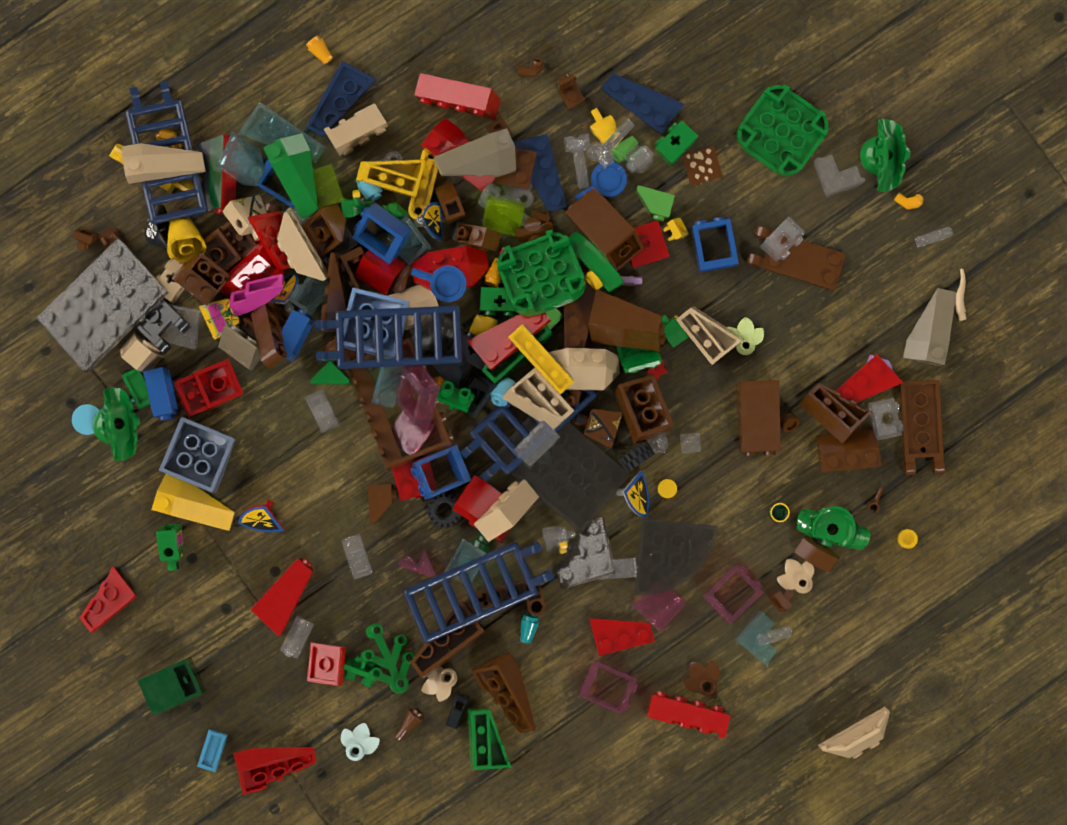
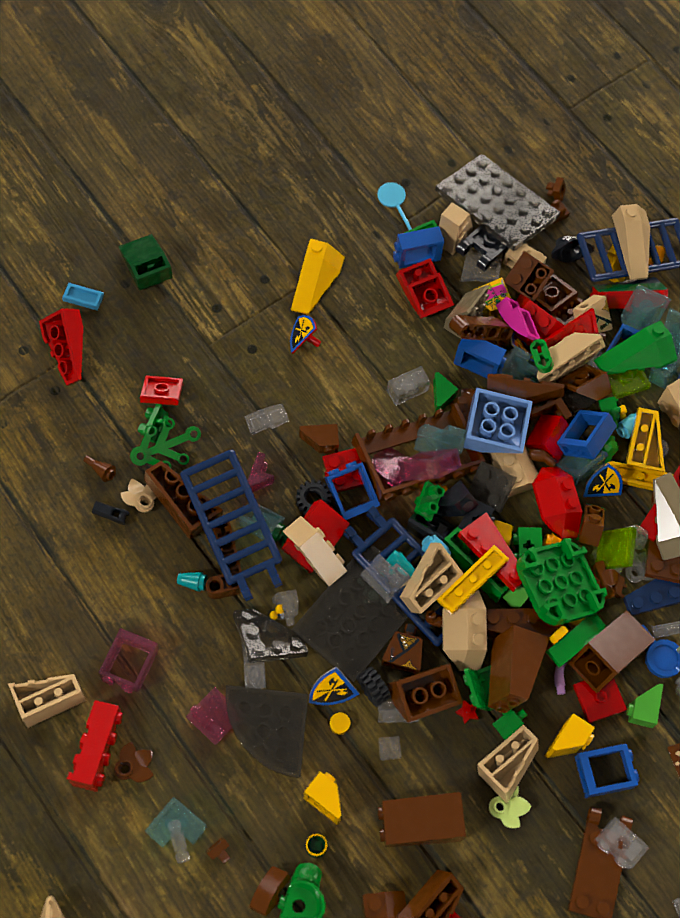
camera: 85 degrees right, 20 degrees down
red wing [80,566,138,633] -> none
green piece [92,388,140,461] -> none
green torso [156,524,184,571] -> none
sand blue slope [159,417,235,493] -> none
yellow cone [167,217,206,264] -> none
red slope [250,558,314,636] -> none
clear hinge [280,616,314,659] -> none
dark blue bar [315,306,462,369] -> none
light aqua plate [341,723,380,761] -> none
blue piece [411,265,467,302] -> none
reddish brown slope [434,182,466,224] -> none
green wedge [468,708,512,770] -> none
reddish brown wedge [472,653,536,733] -> none
red wing [589,618,655,656] -> none
yellow tile [663,218,689,241] -> none
clear pink window [702,564,764,625] -> none
tan plate [777,559,814,594] -> none
reddish brown tile [780,413,800,432] -> none
none -> tan wedge [8,674,86,728]
none -> yellow slope [304,771,341,825]
none -> teal cone [385,550,415,578]
none -> green beam [530,339,554,373]
none -> yellow slope [545,713,595,758]

